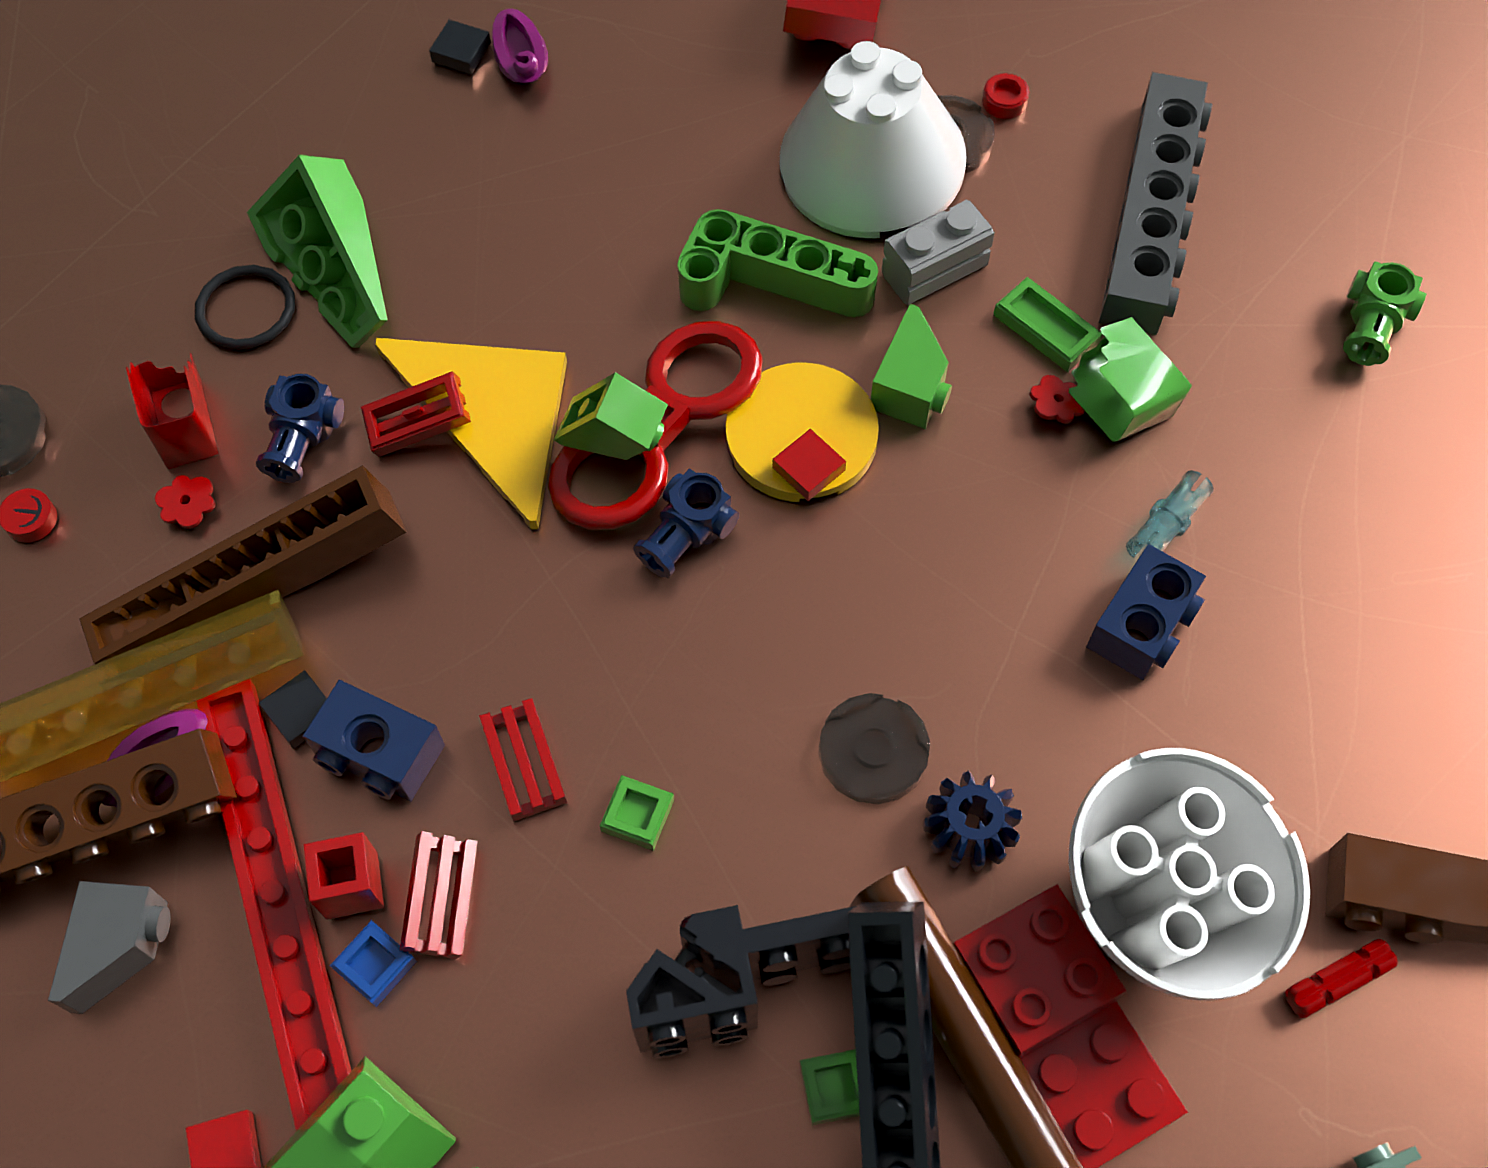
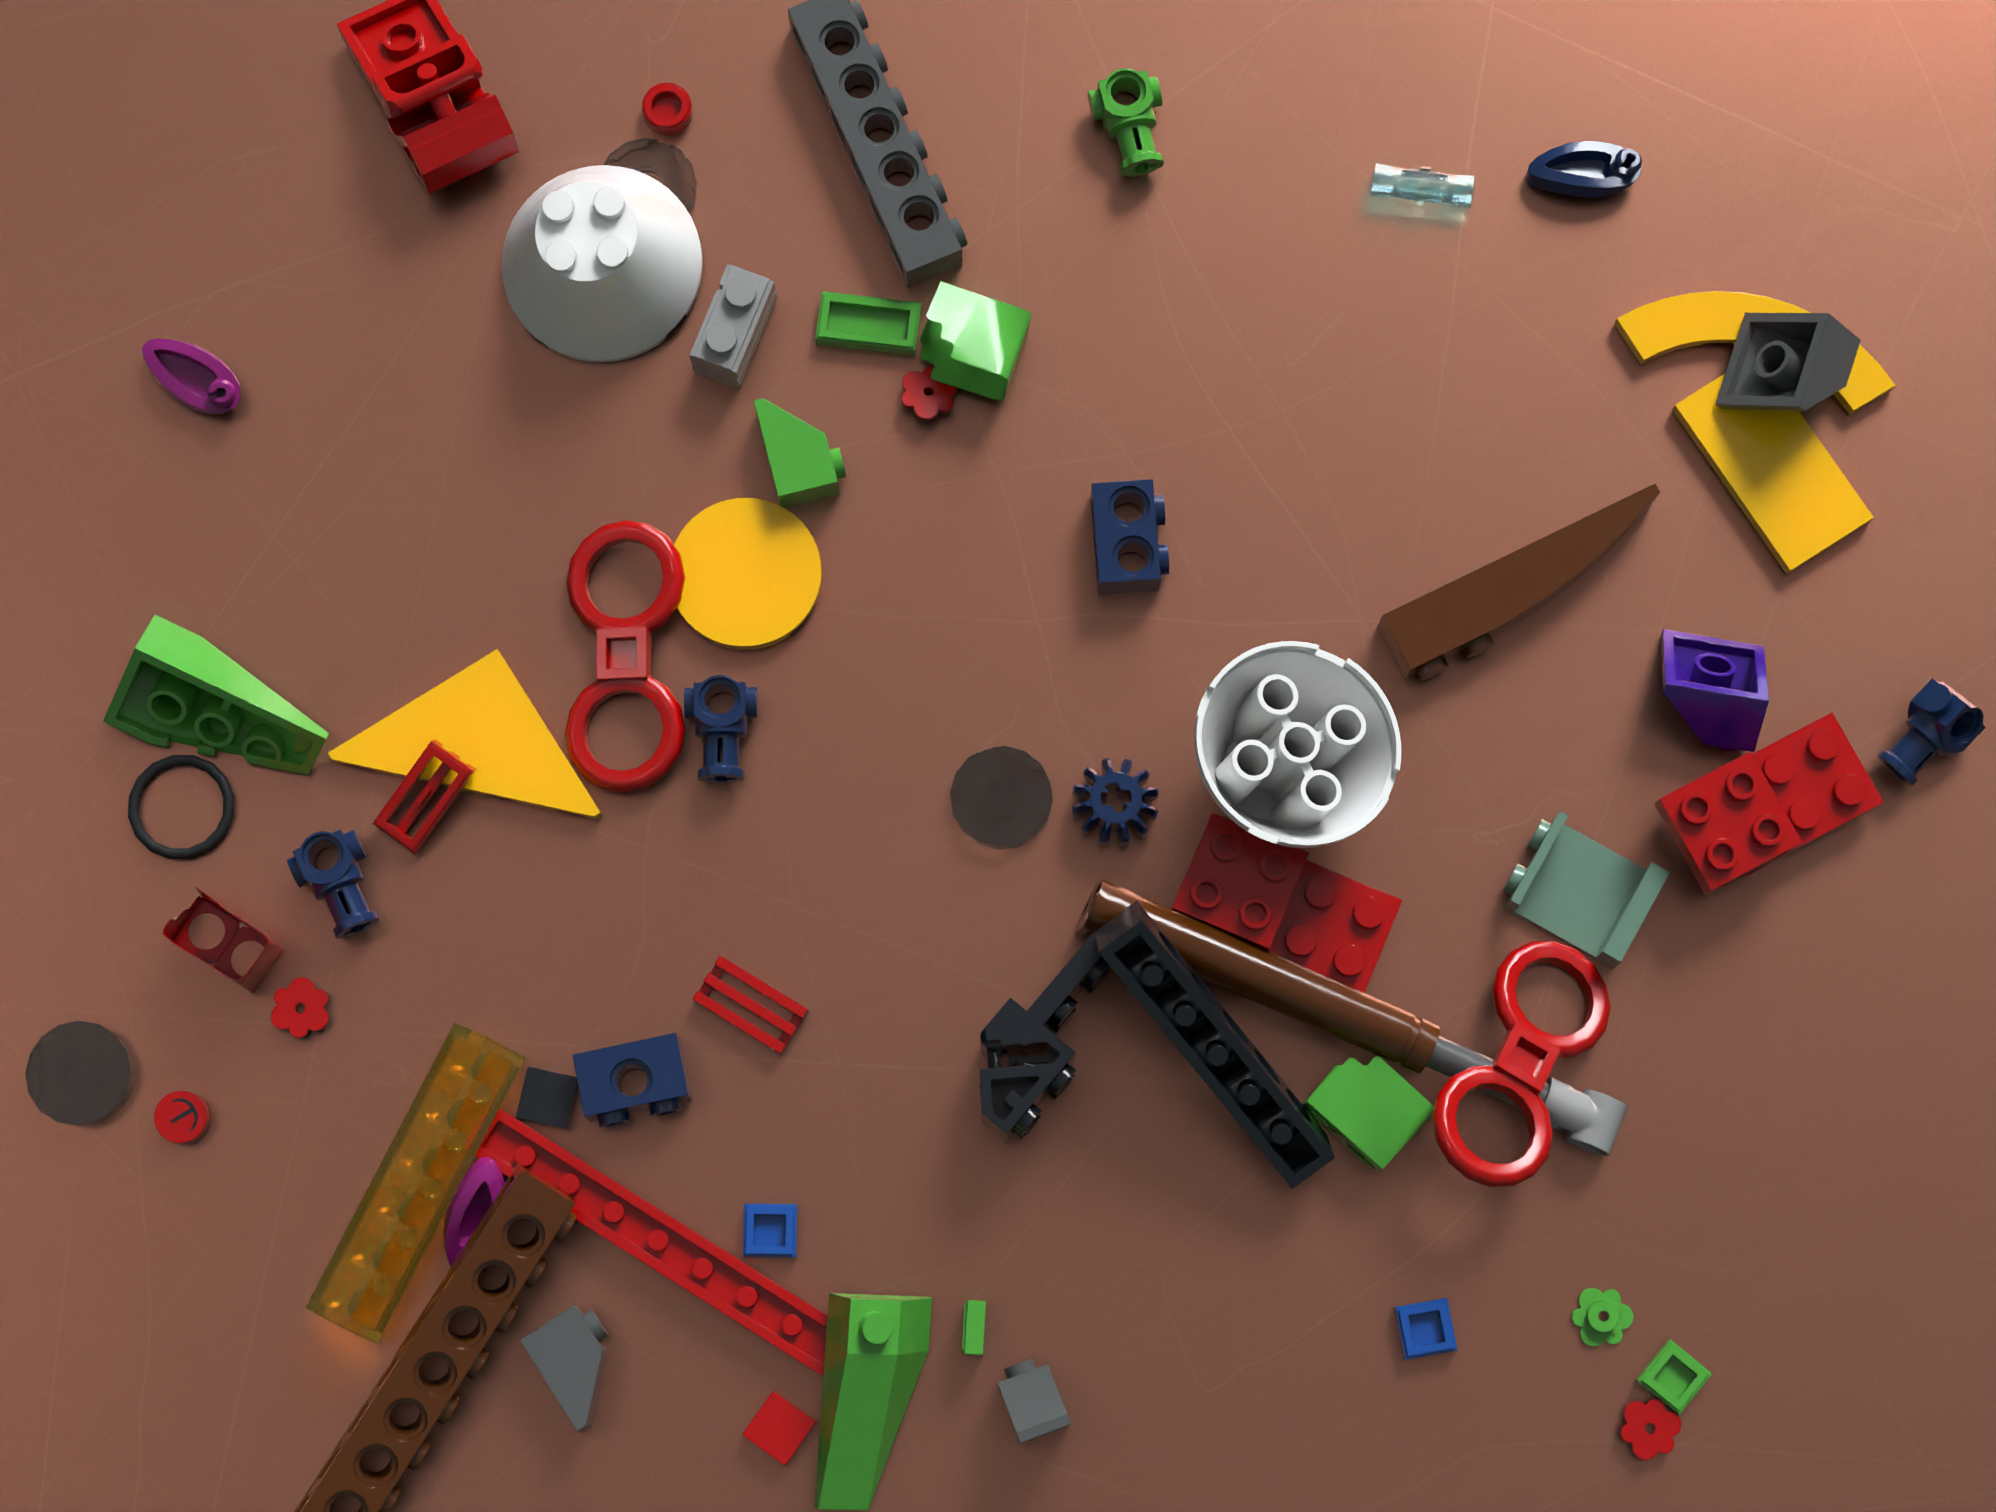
camera: 40 degrees left, 15 degrees up
reddish brown slope [79,465,407,666] -> none
red brick [304,832,384,920] -> none
tile [399,831,477,959] -> none
black tile [429,19,491,74] -> none
bright green slope [554,372,668,460] -> none
bright green tile [600,775,674,851] -> none
bright green beam [677,209,878,317] -> none
red tile [772,429,846,501] -> none
bright green tile [799,1049,859,1125] -> none
clear light blue pin [1126,470,1214,558] -> none
red axle [1285,939,1398,1018] -> none

